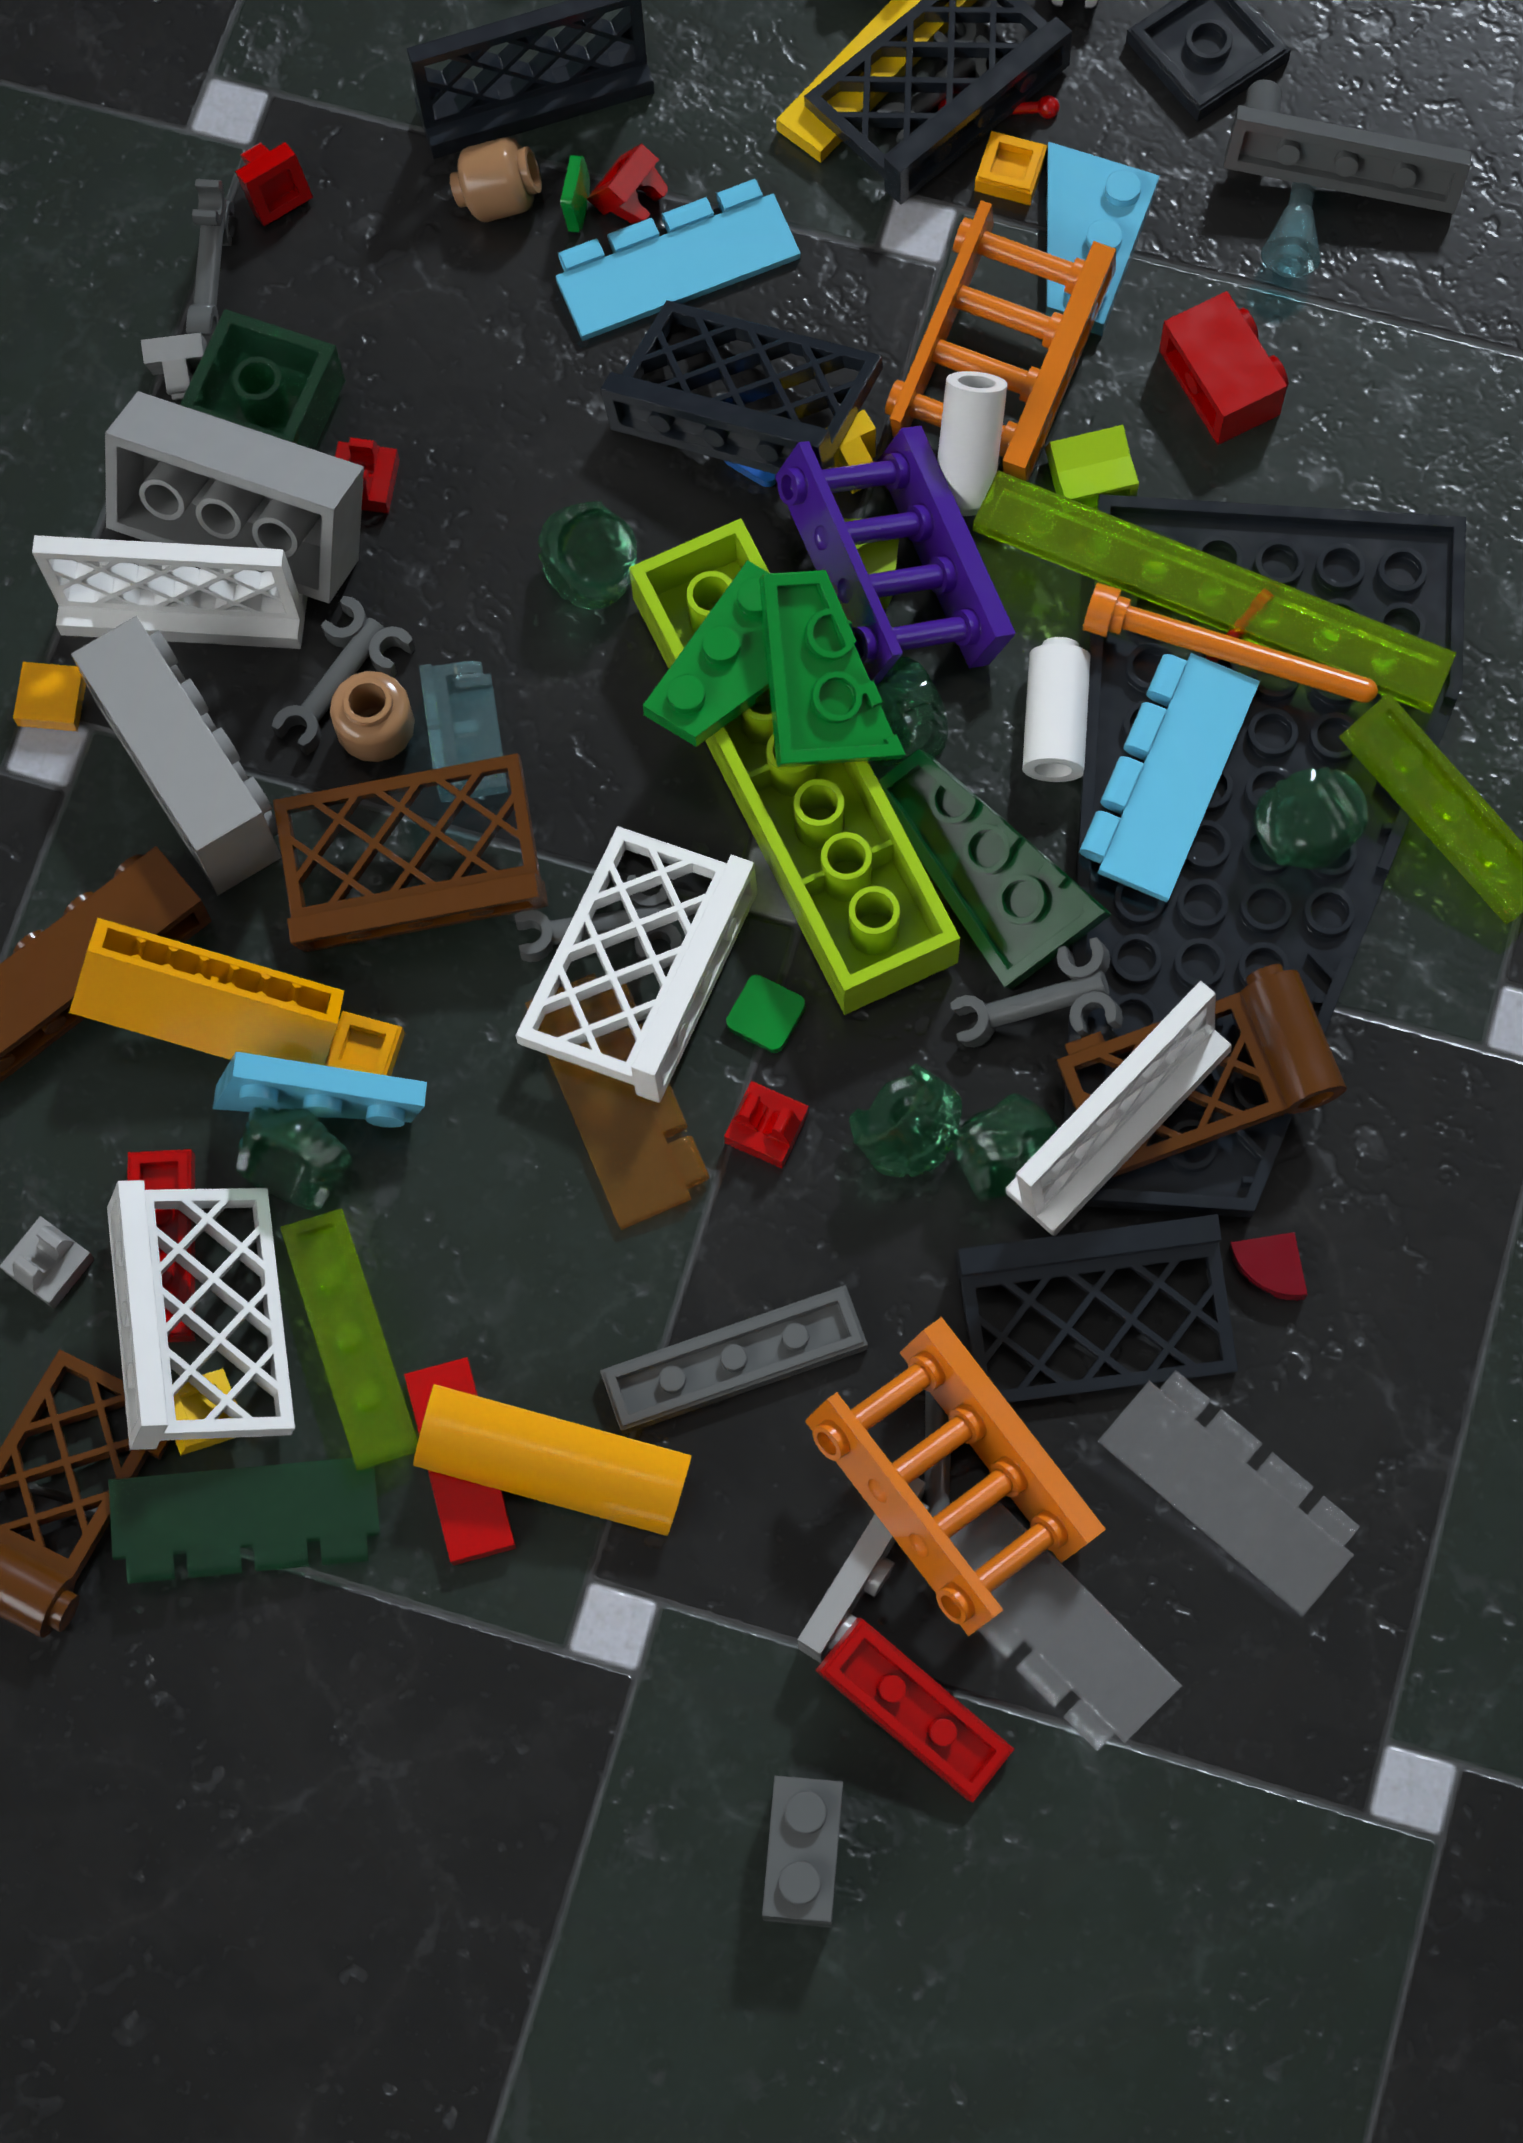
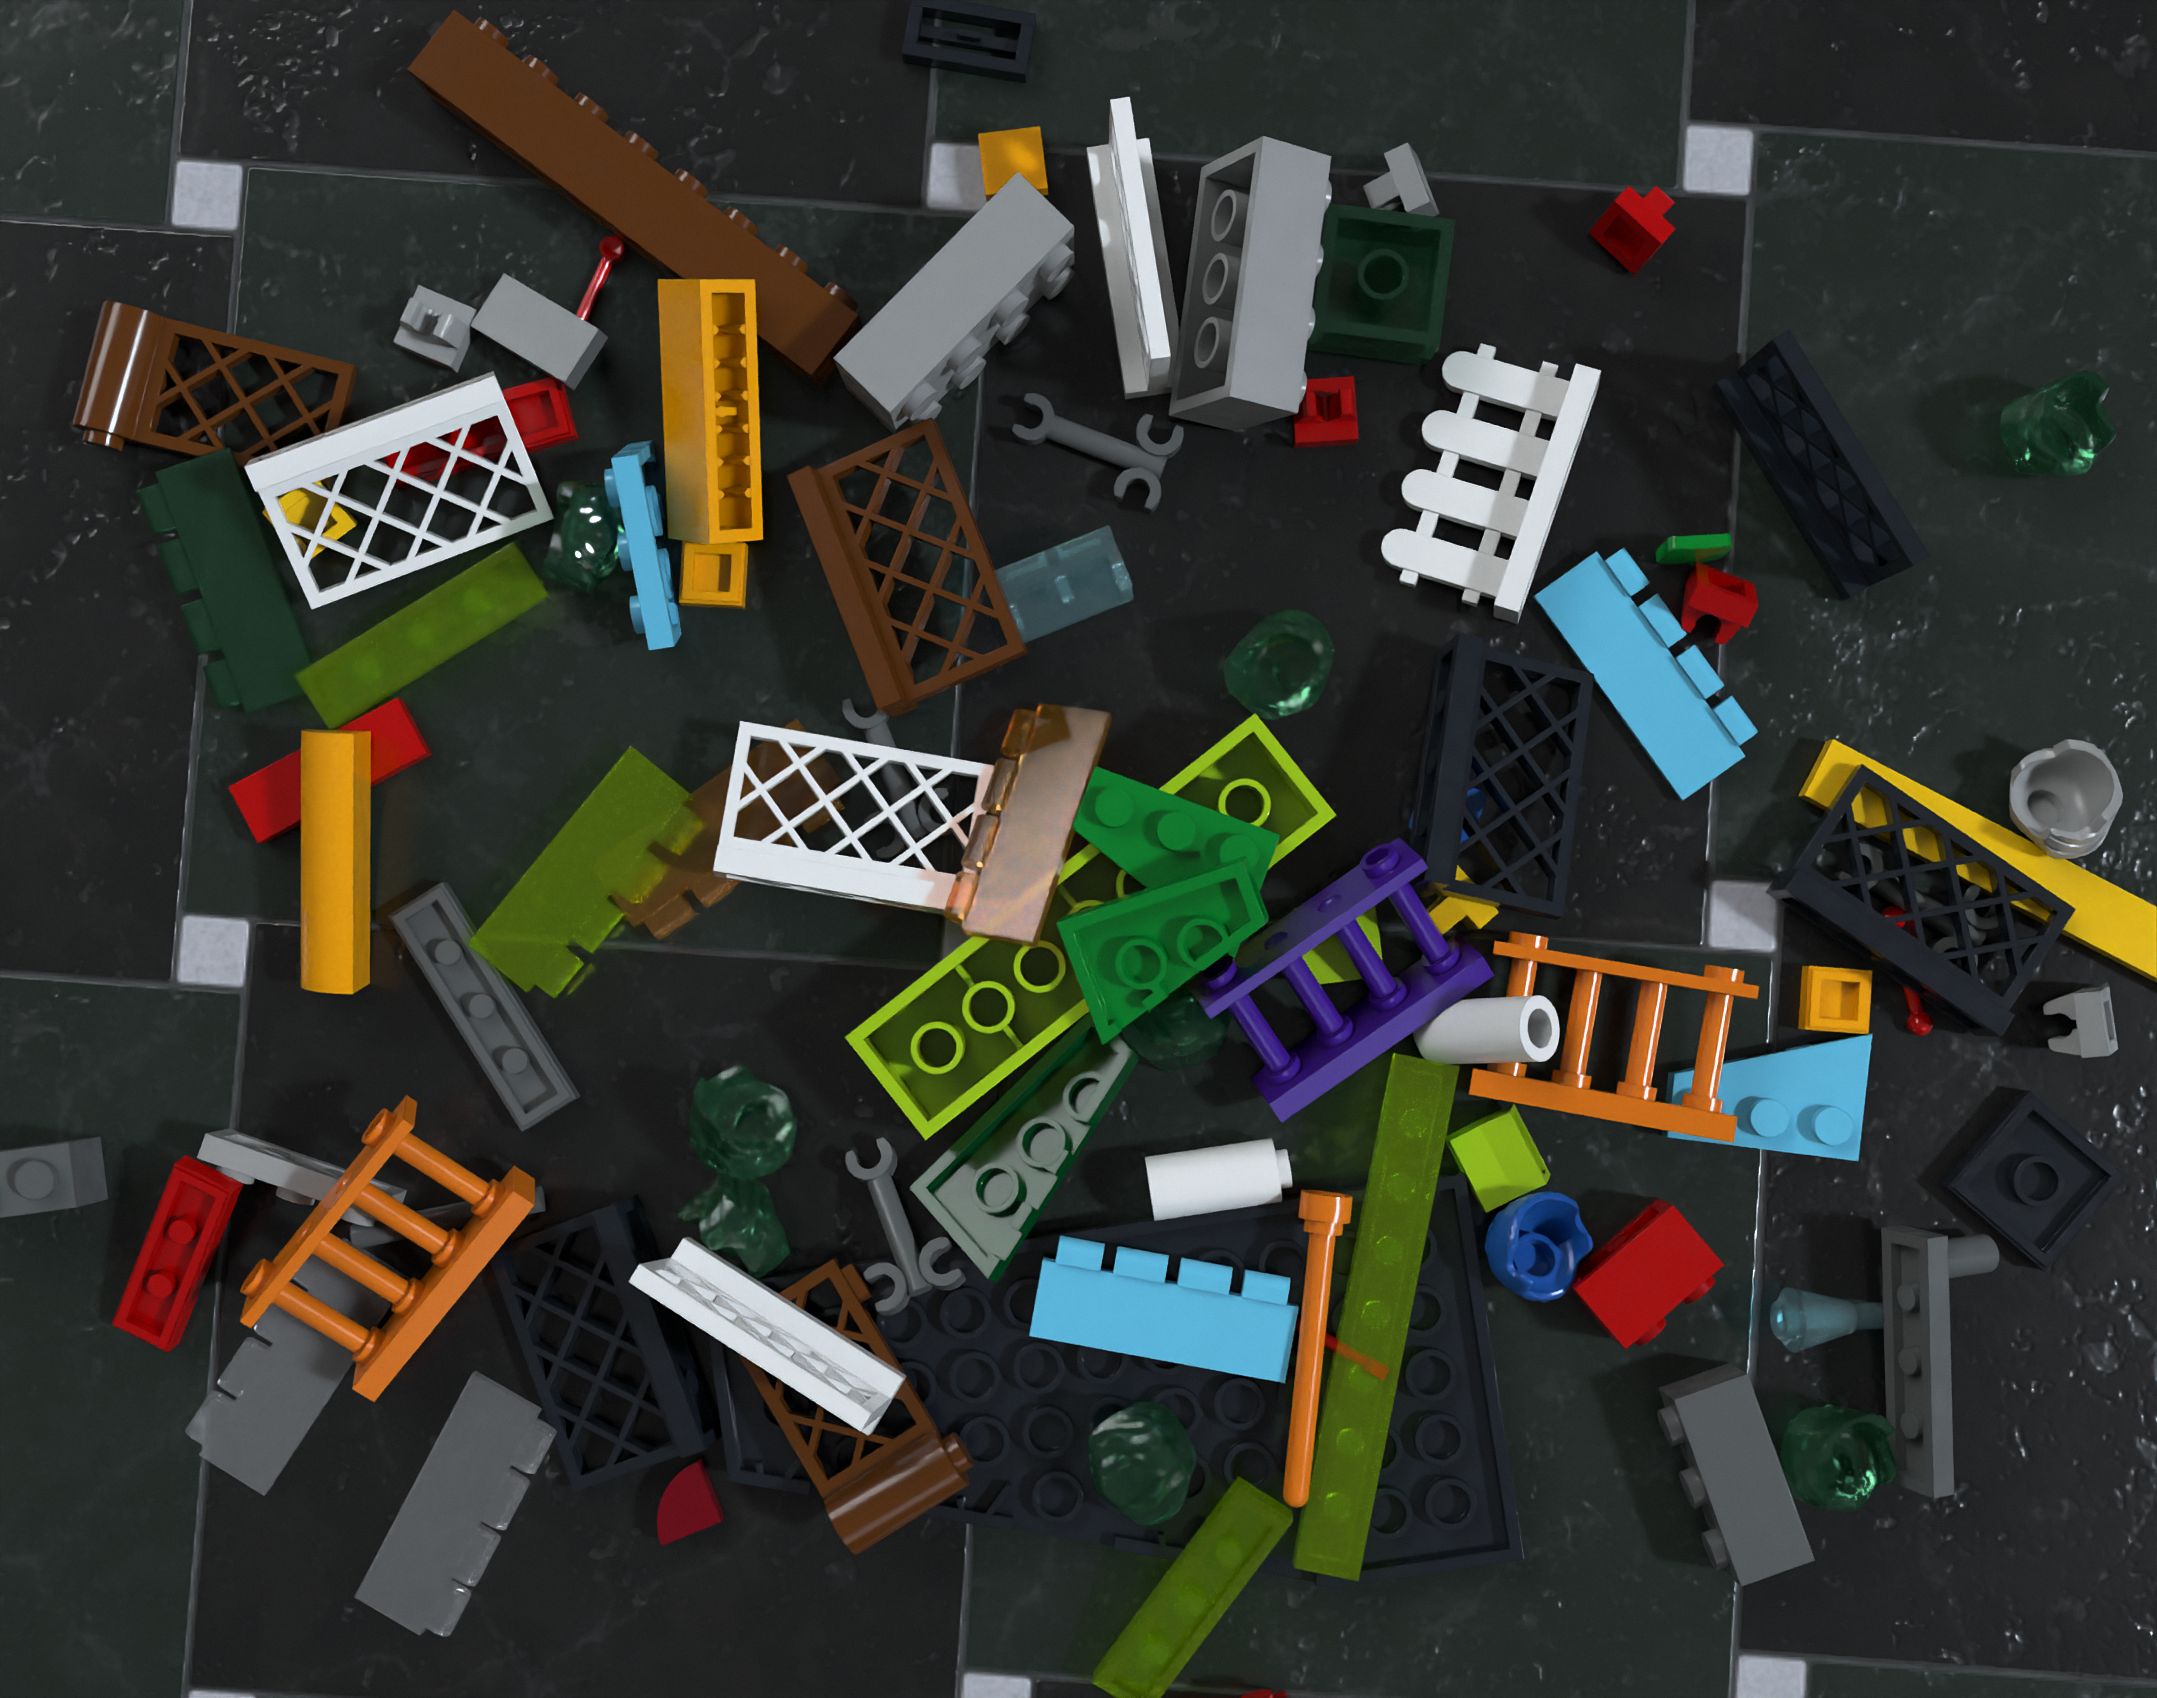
camera: 75 degrees right, 15 degrees up
dark grey bar [186,179,235,345] -> none
medium nougat head [330,671,415,762] -> none
medium nougat head [450,137,542,222] -> none
red tile [724,1081,809,1169] -> none
green piece [726,974,806,1053] -> none
none -> clear neon green windscreen [467,746,702,998]
none -> tile [470,273,608,390]
none -> red hinge [576,235,626,322]
none -> clear orange windscreen [943,703,1112,947]
none -> white fence [1381,343,1601,624]
none -> blue hair [1485,1191,1593,1303]
none -> dark grey brick [1657,1363,1815,1587]
none -> clear green hair [1780,1405,1896,1512]

